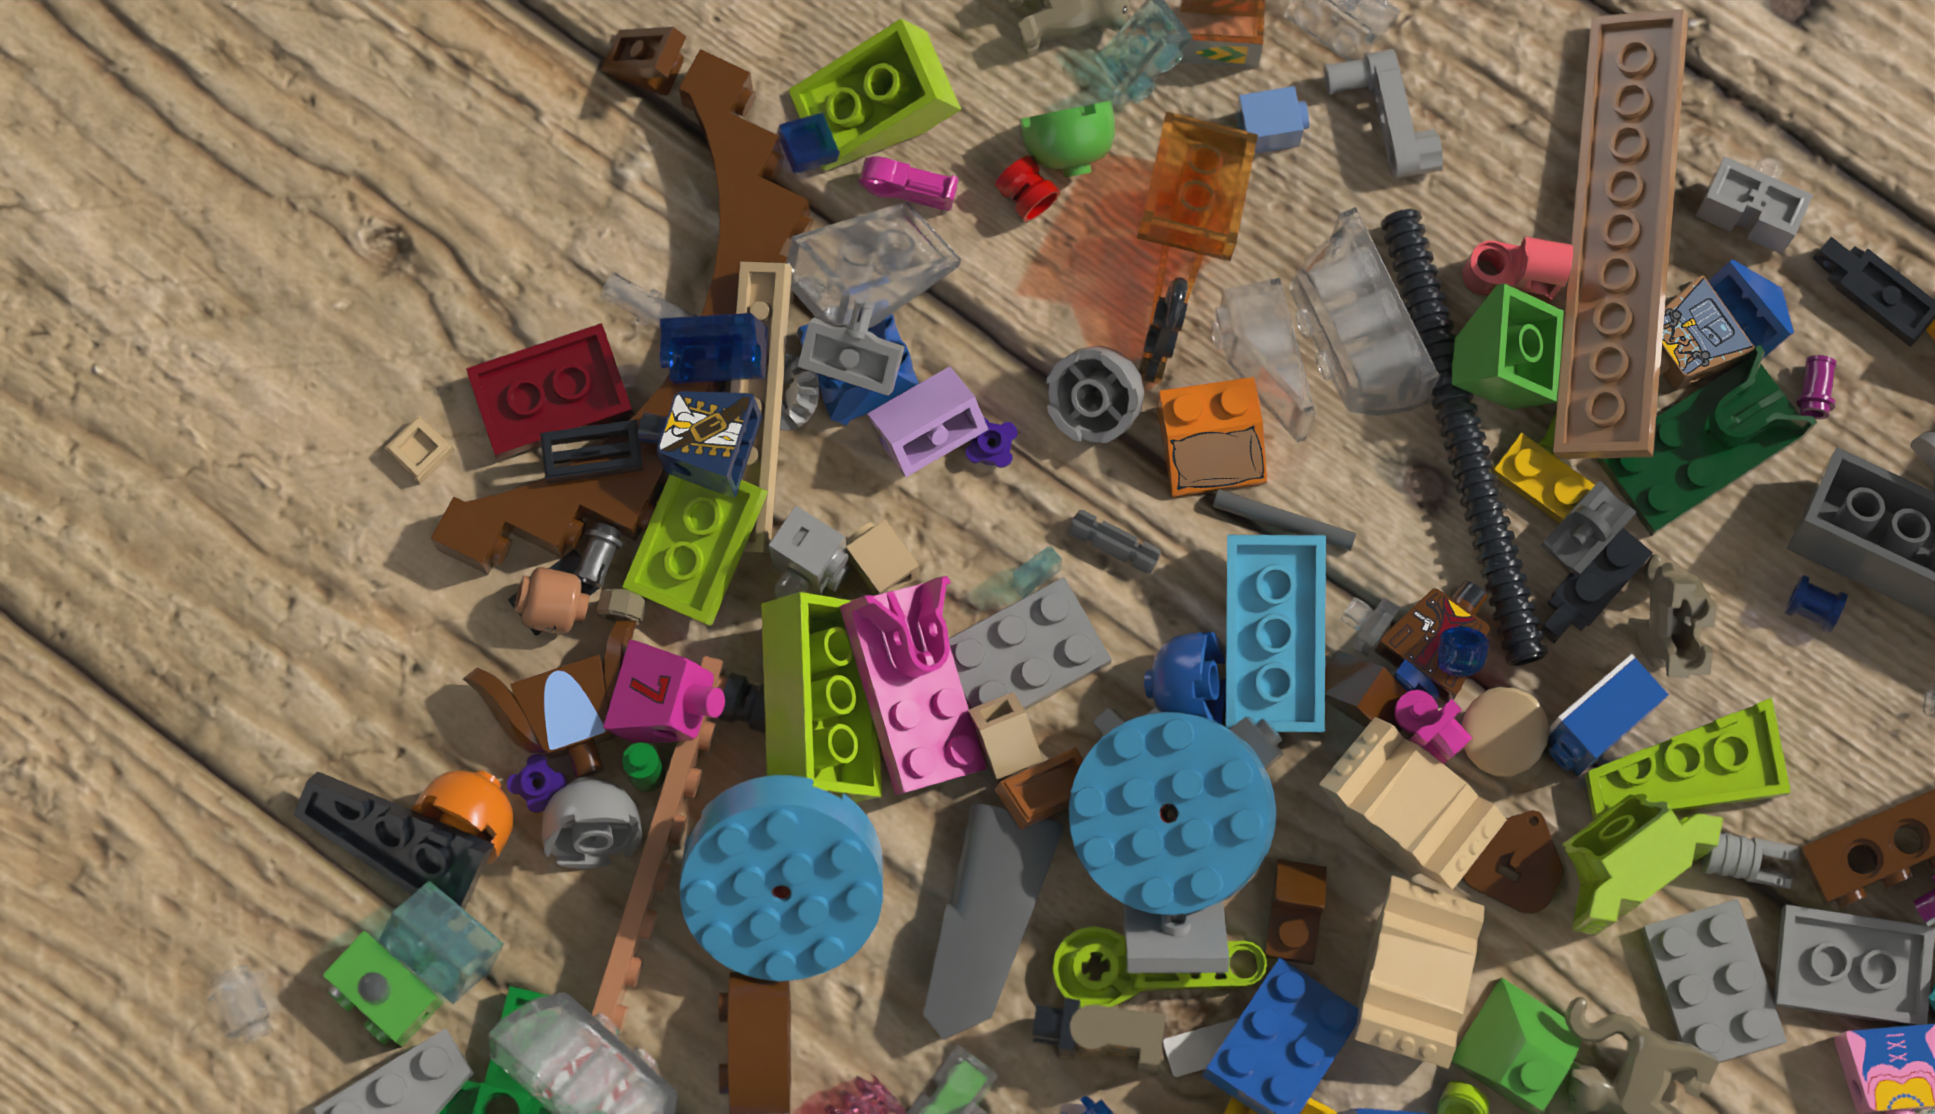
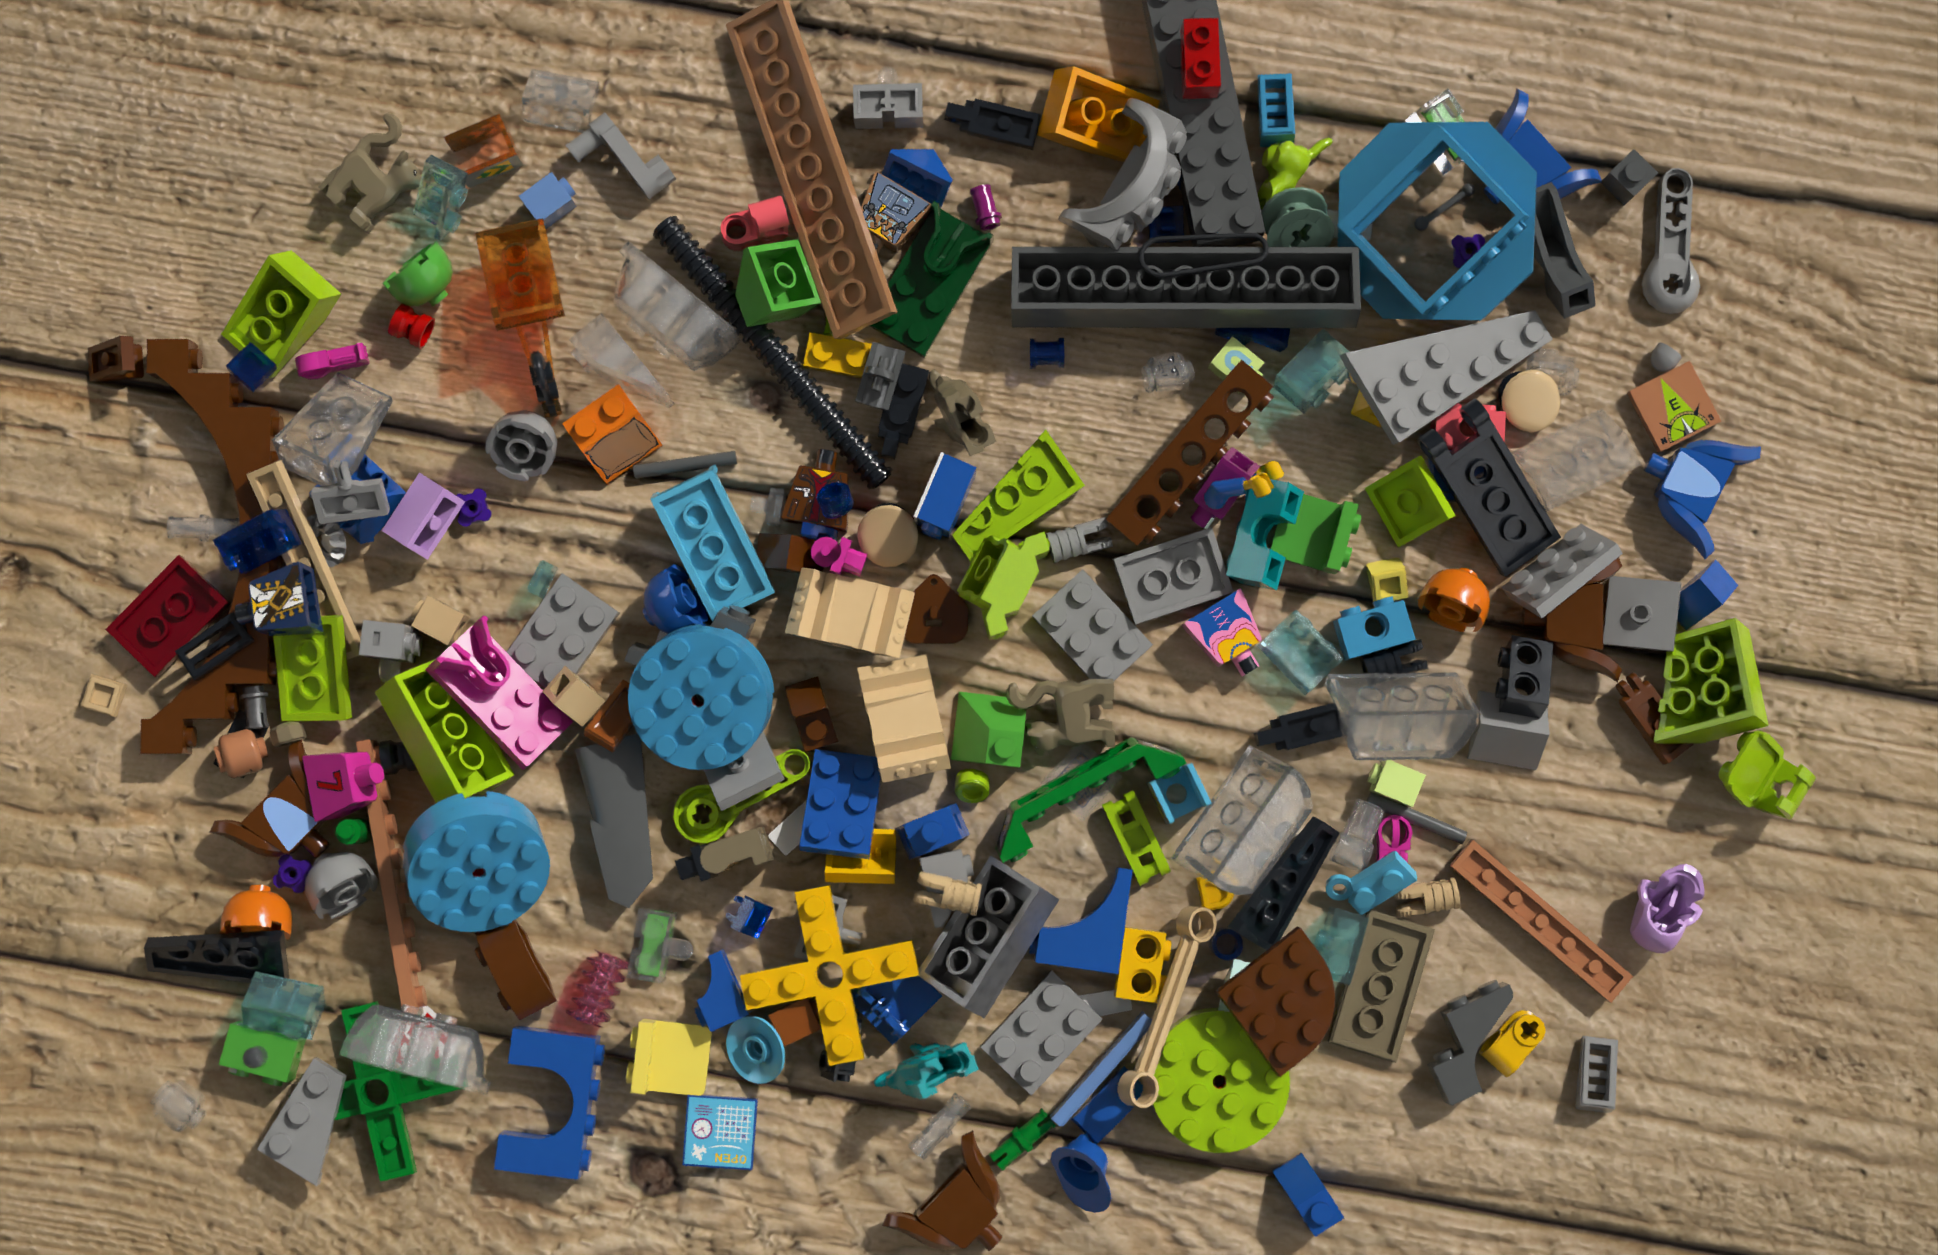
camera: 30 degrees left, 10 degrees up
dark grey axle [1069,510,1161,573] -> none

